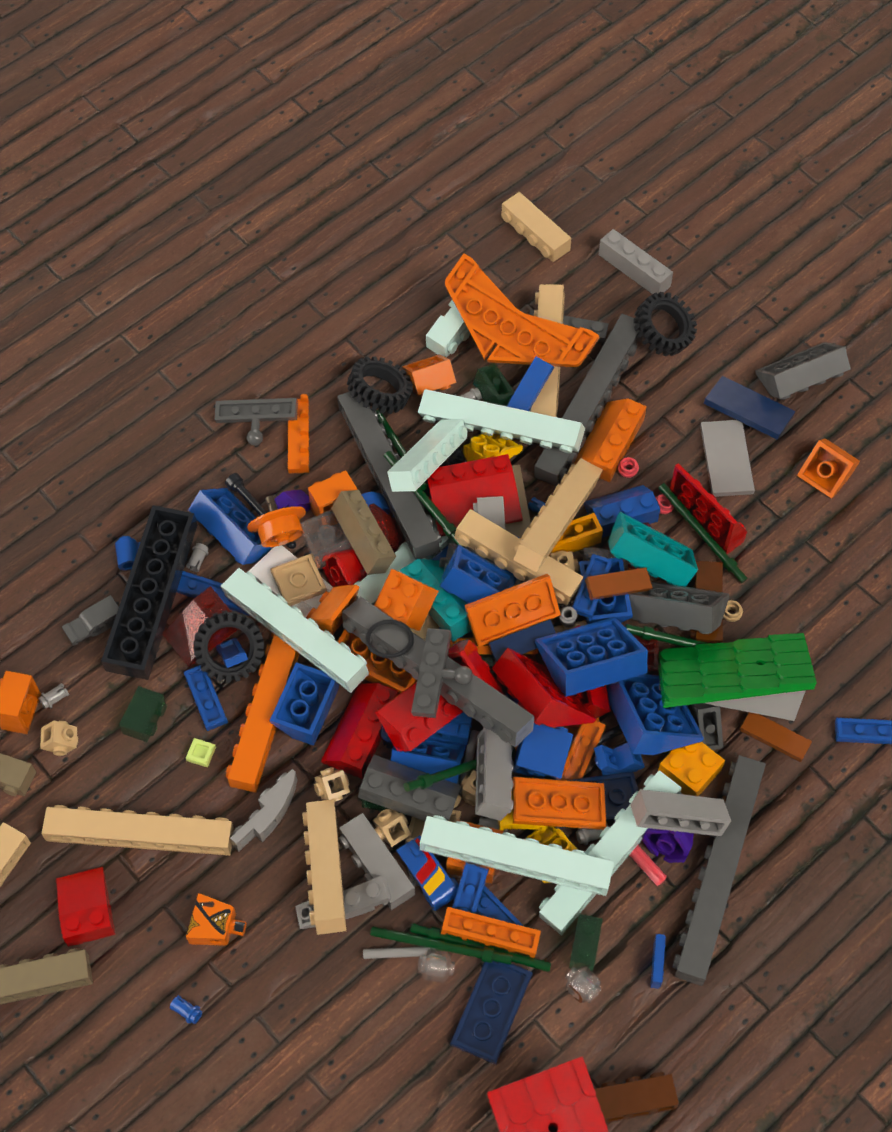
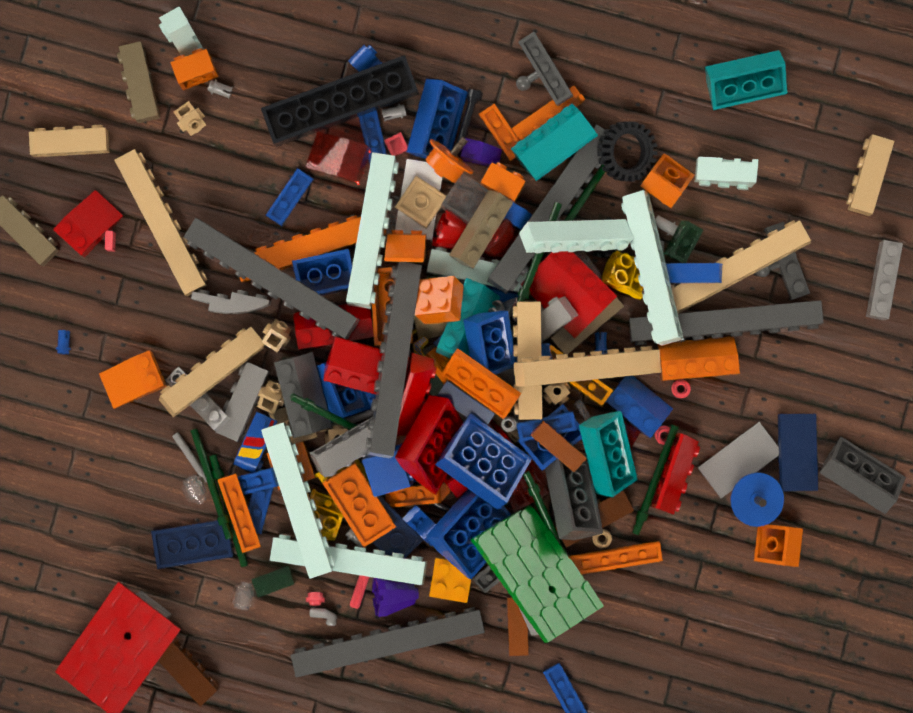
camera: 60 degrees right, 25 degrees up
dark grey piece [62,595,119,646] -> none
clear green brick [119,686,167,742] -> none
yellowish green tile [186,738,216,768] -> none
orange torso [186,893,247,946] -> none
black tyre [194,610,264,682] -> none
blue tile [216,638,248,668] -> none
black tyre [365,619,414,658] -> none
dark grey plate [411,628,473,718] -> none
orange wing [445,253,599,367] -> none
light grey brick [630,789,731,836] -> none
black tyre [634,292,697,356] -> none
blue tile [650,934,666,989] -> none
none -> orange slope [99,350,167,409]
none -> coral tile [105,231,116,252]
none -> dark grey brick [184,218,360,339]
none -> coral plate [306,592,325,606]
none -> light grey arm [309,608,338,626]
none -> coral tile [384,132,408,157]
none -> orange tile [479,103,520,162]
none -> teal slope [511,104,598,181]
none -> orange tile [568,541,663,575]
none -> teal slope [705,50,787,110]
none -> blue piece [730,473,784,527]

